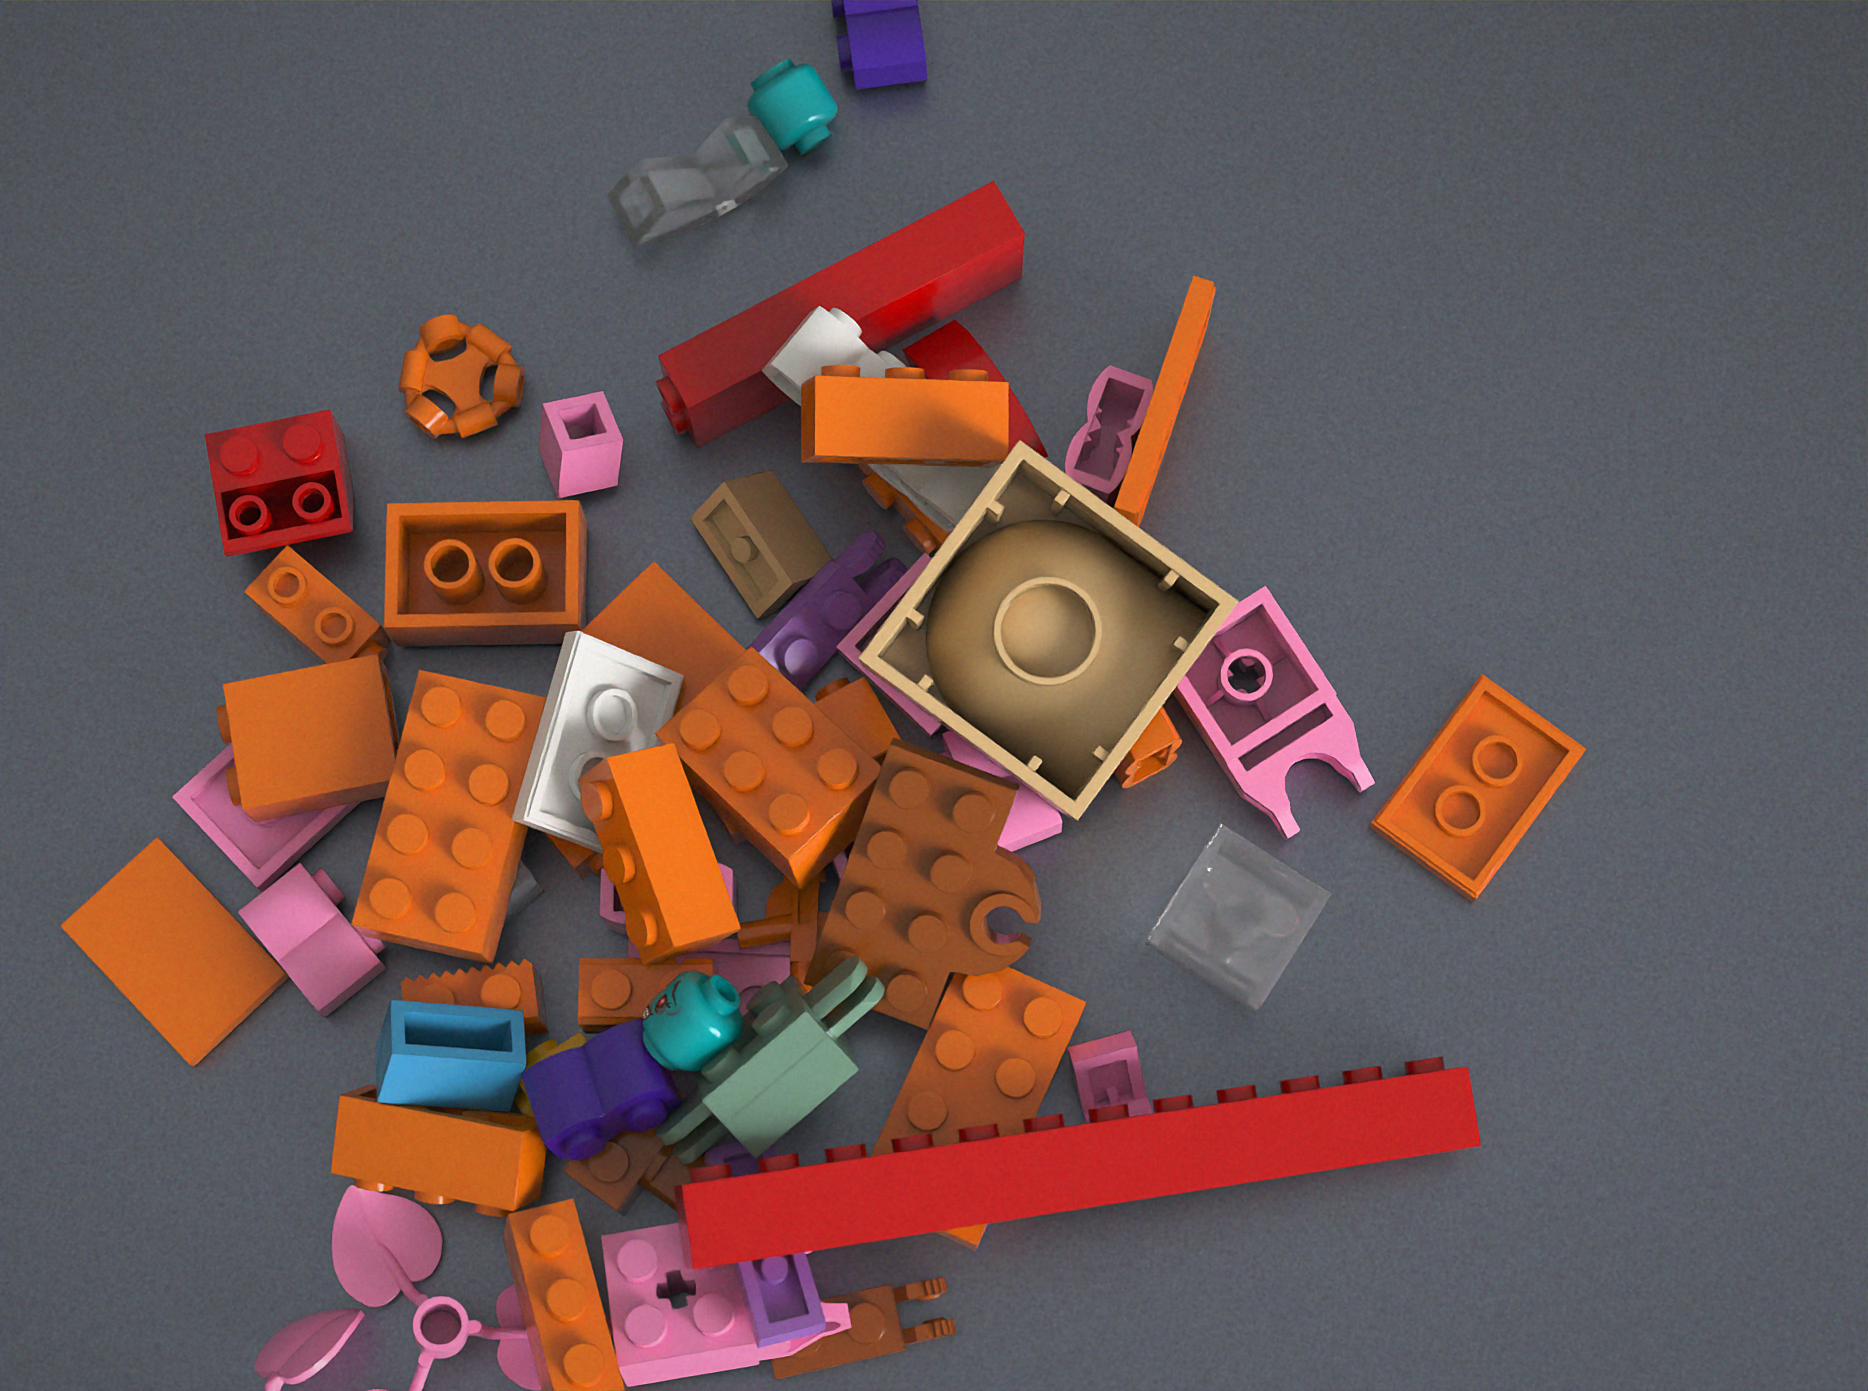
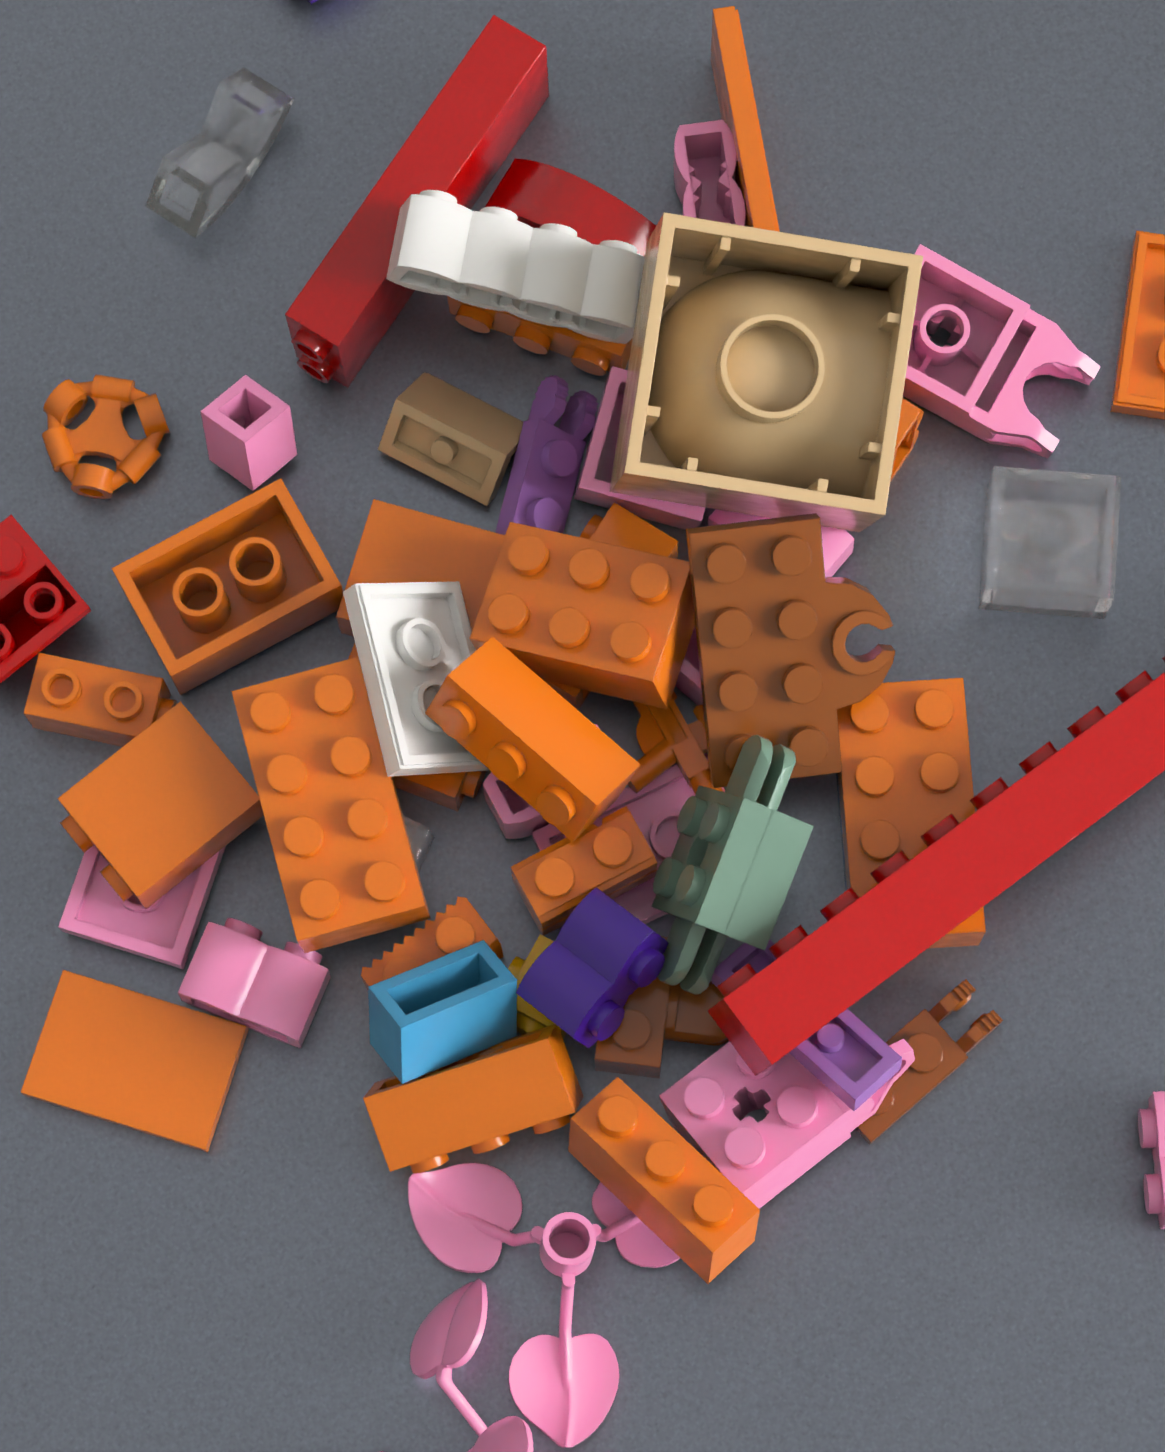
camera: 25 degrees left, 0 degrees up
teal head [643,971,743,1072] -> none
teal head [747,59,838,155] -> none
orange brick [801,365,1009,468] -> none
bright pink bracket [1067,1030,1153,1123] -> none

